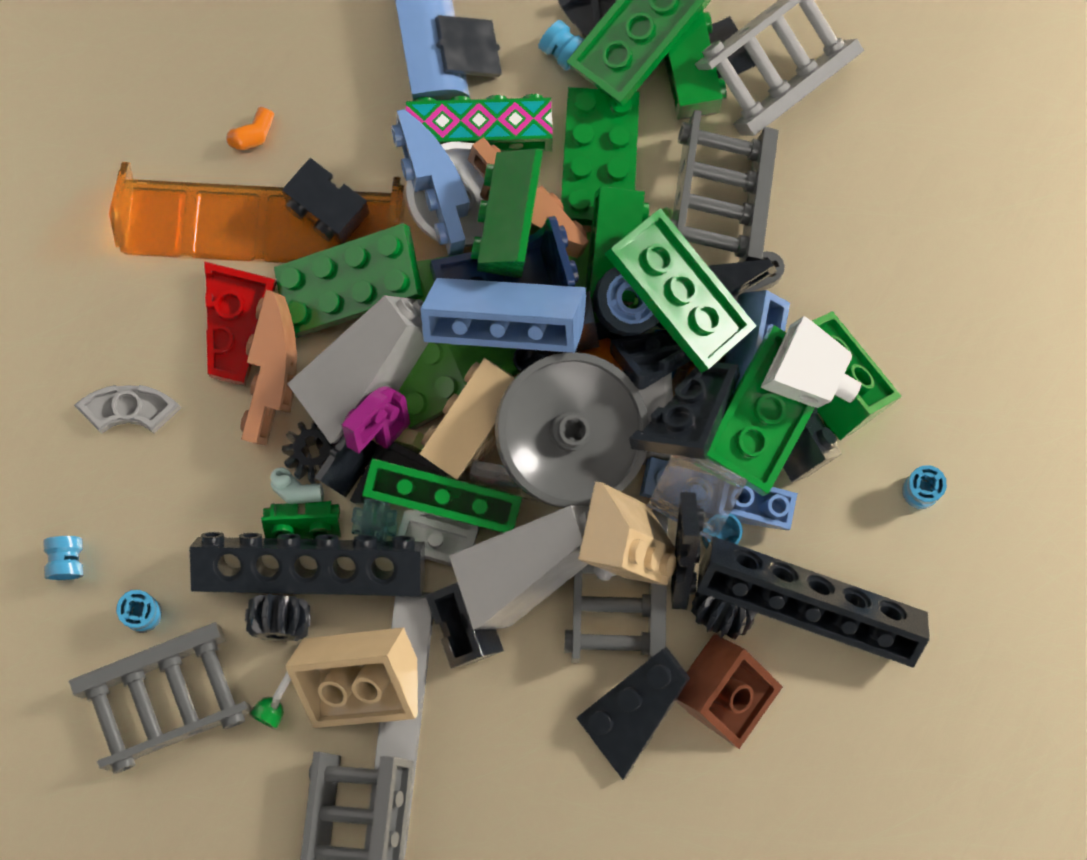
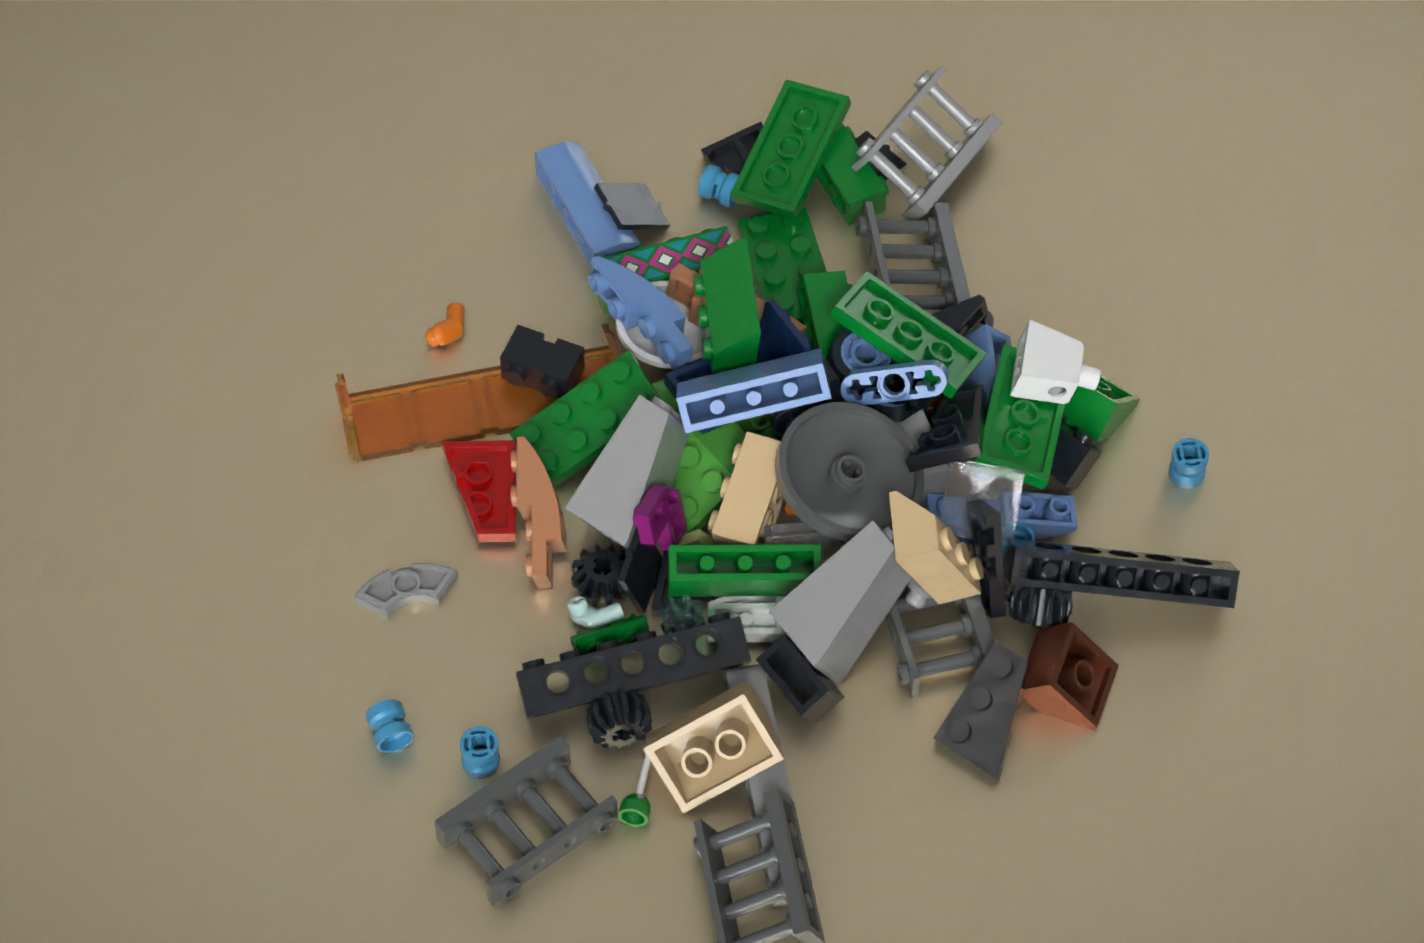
camera: 15 degrees left, 20 degrees down
none -> medium blue beam [841,360,949,406]

